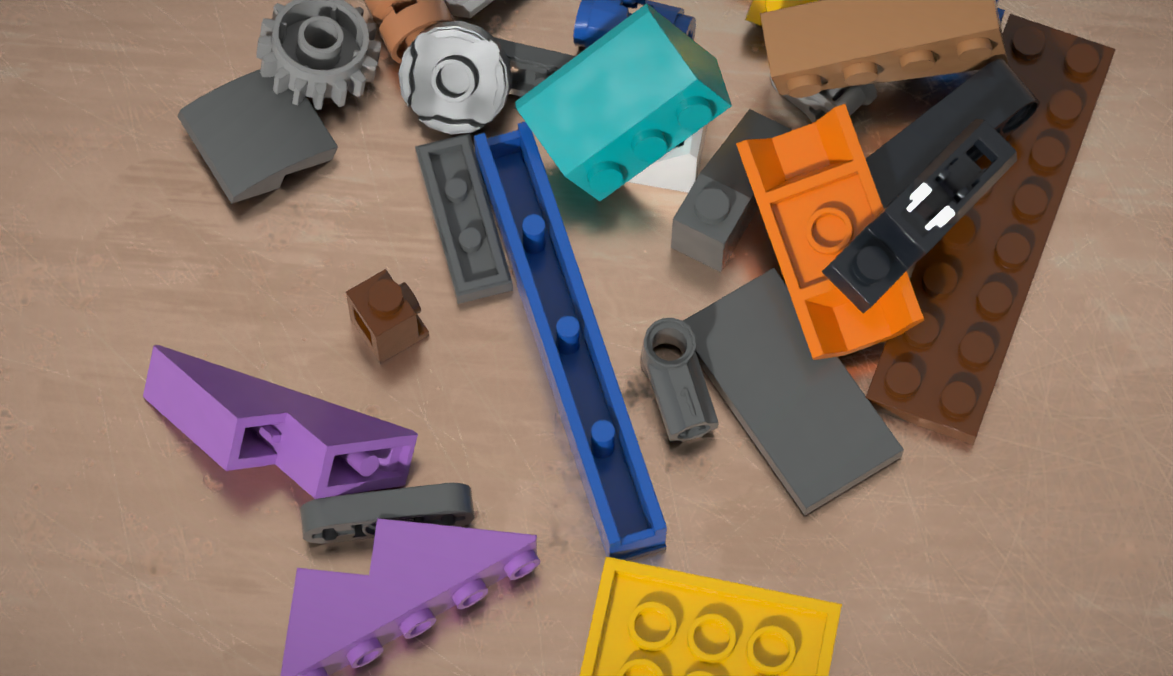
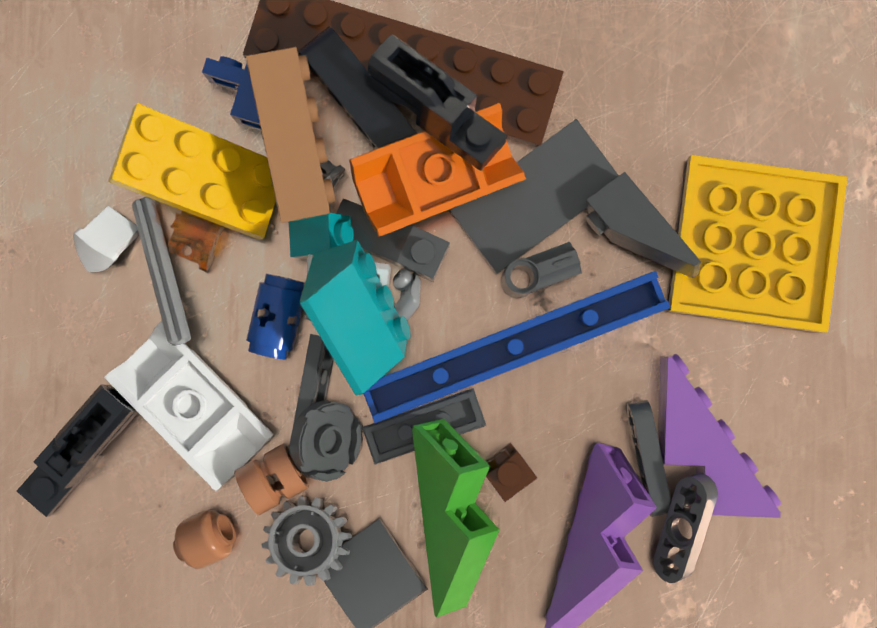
camera: 95 degrees left, 20 degrees up
none -> teal brick [289,213,354,259]
none -> light grey arm [393,269,421,321]
none -> bright green slope [412,419,500,618]
none -> dark grey slope [586,172,701,278]
none -> dark grey beam [653,473,718,583]

